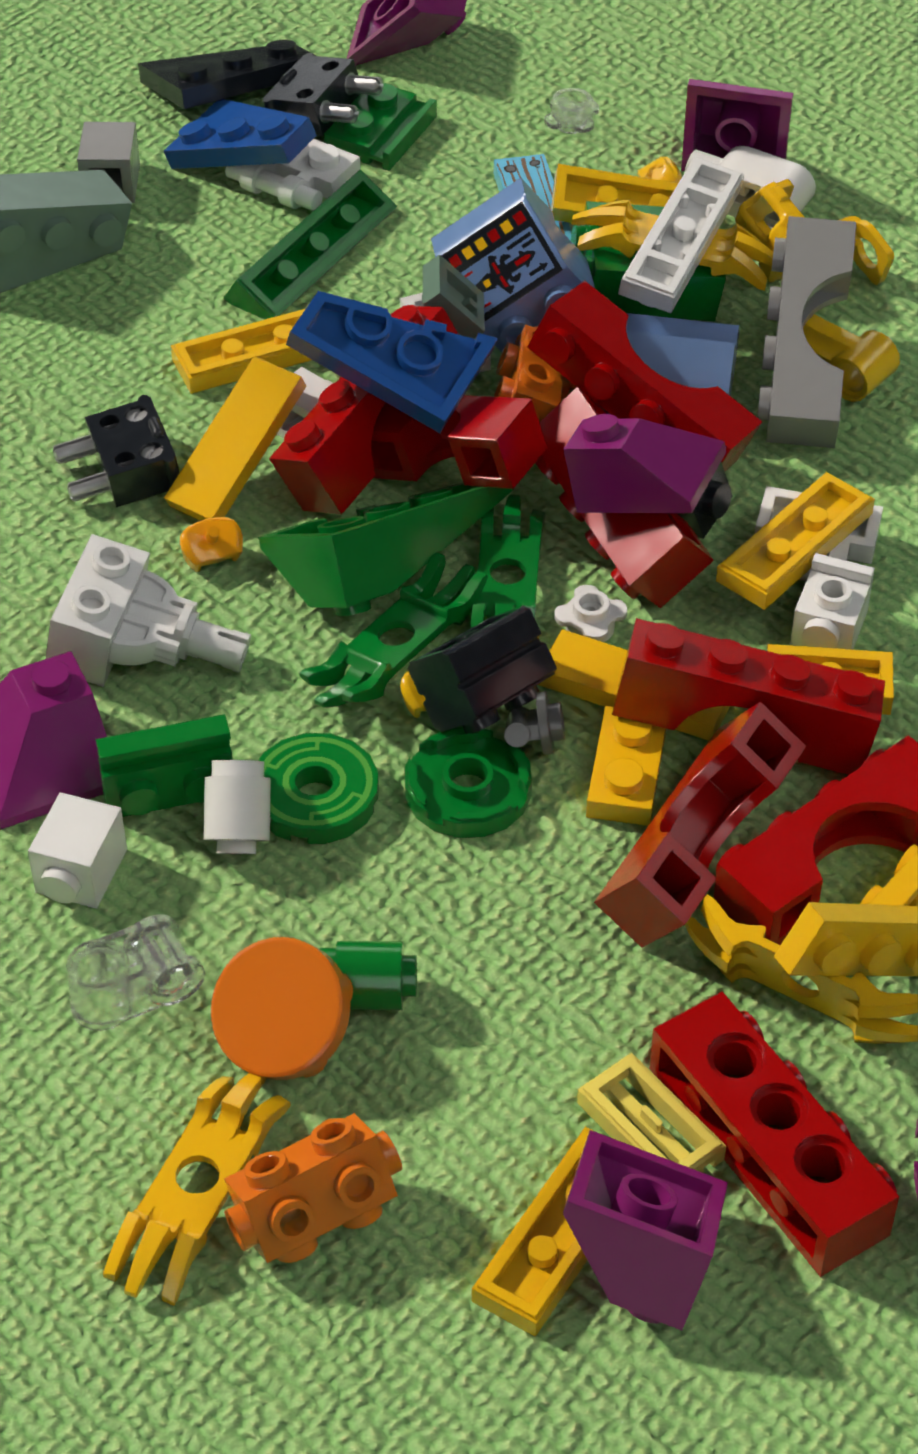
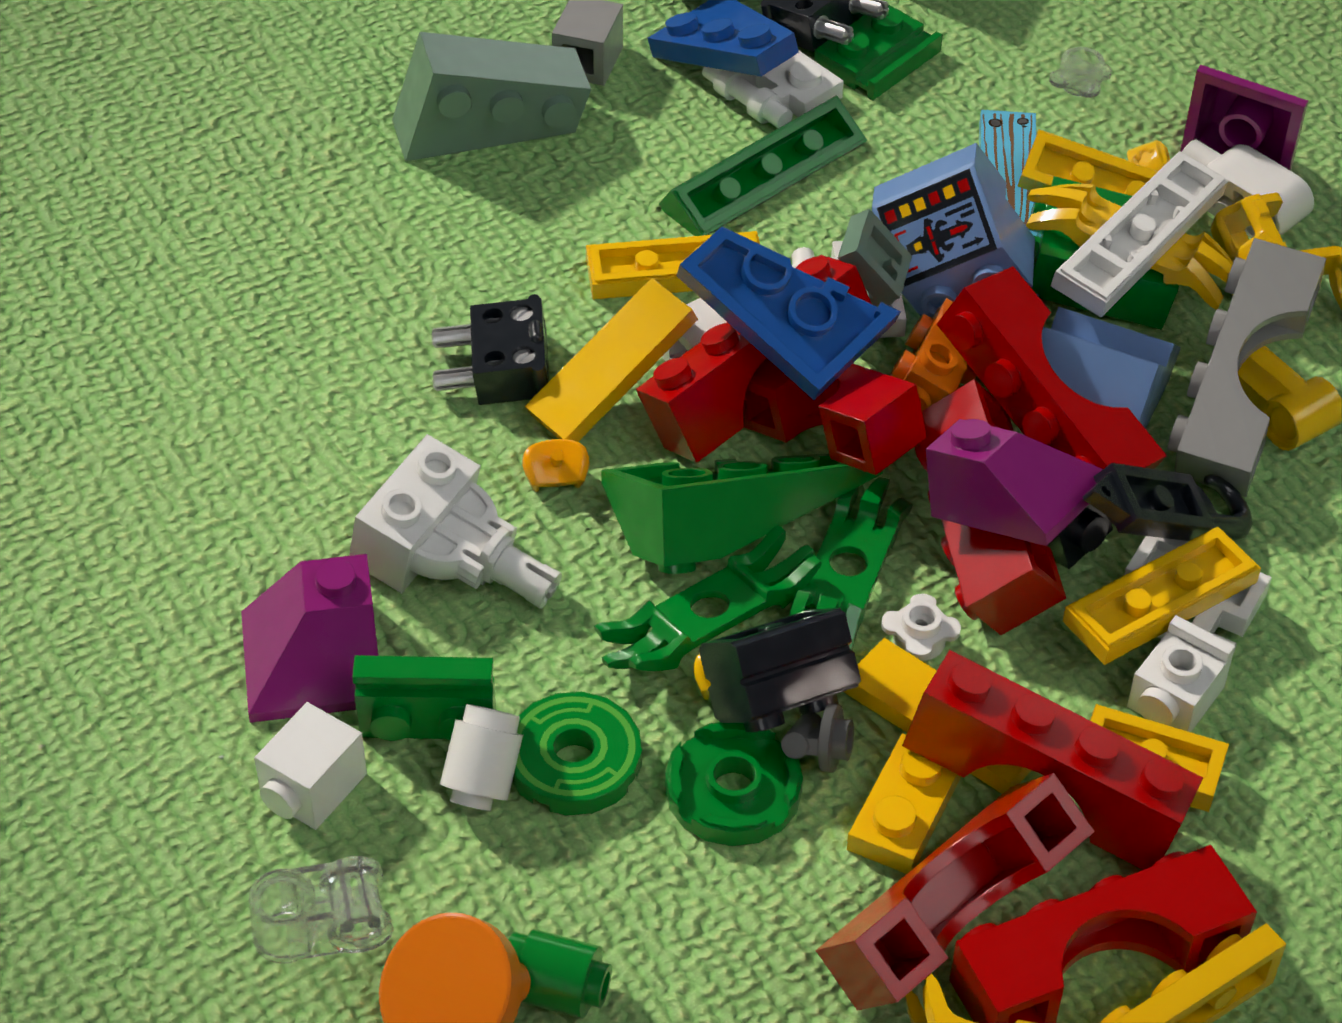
camera: 15 degrees right, 0 degrees up
none -> black plate [1082,463,1252,541]

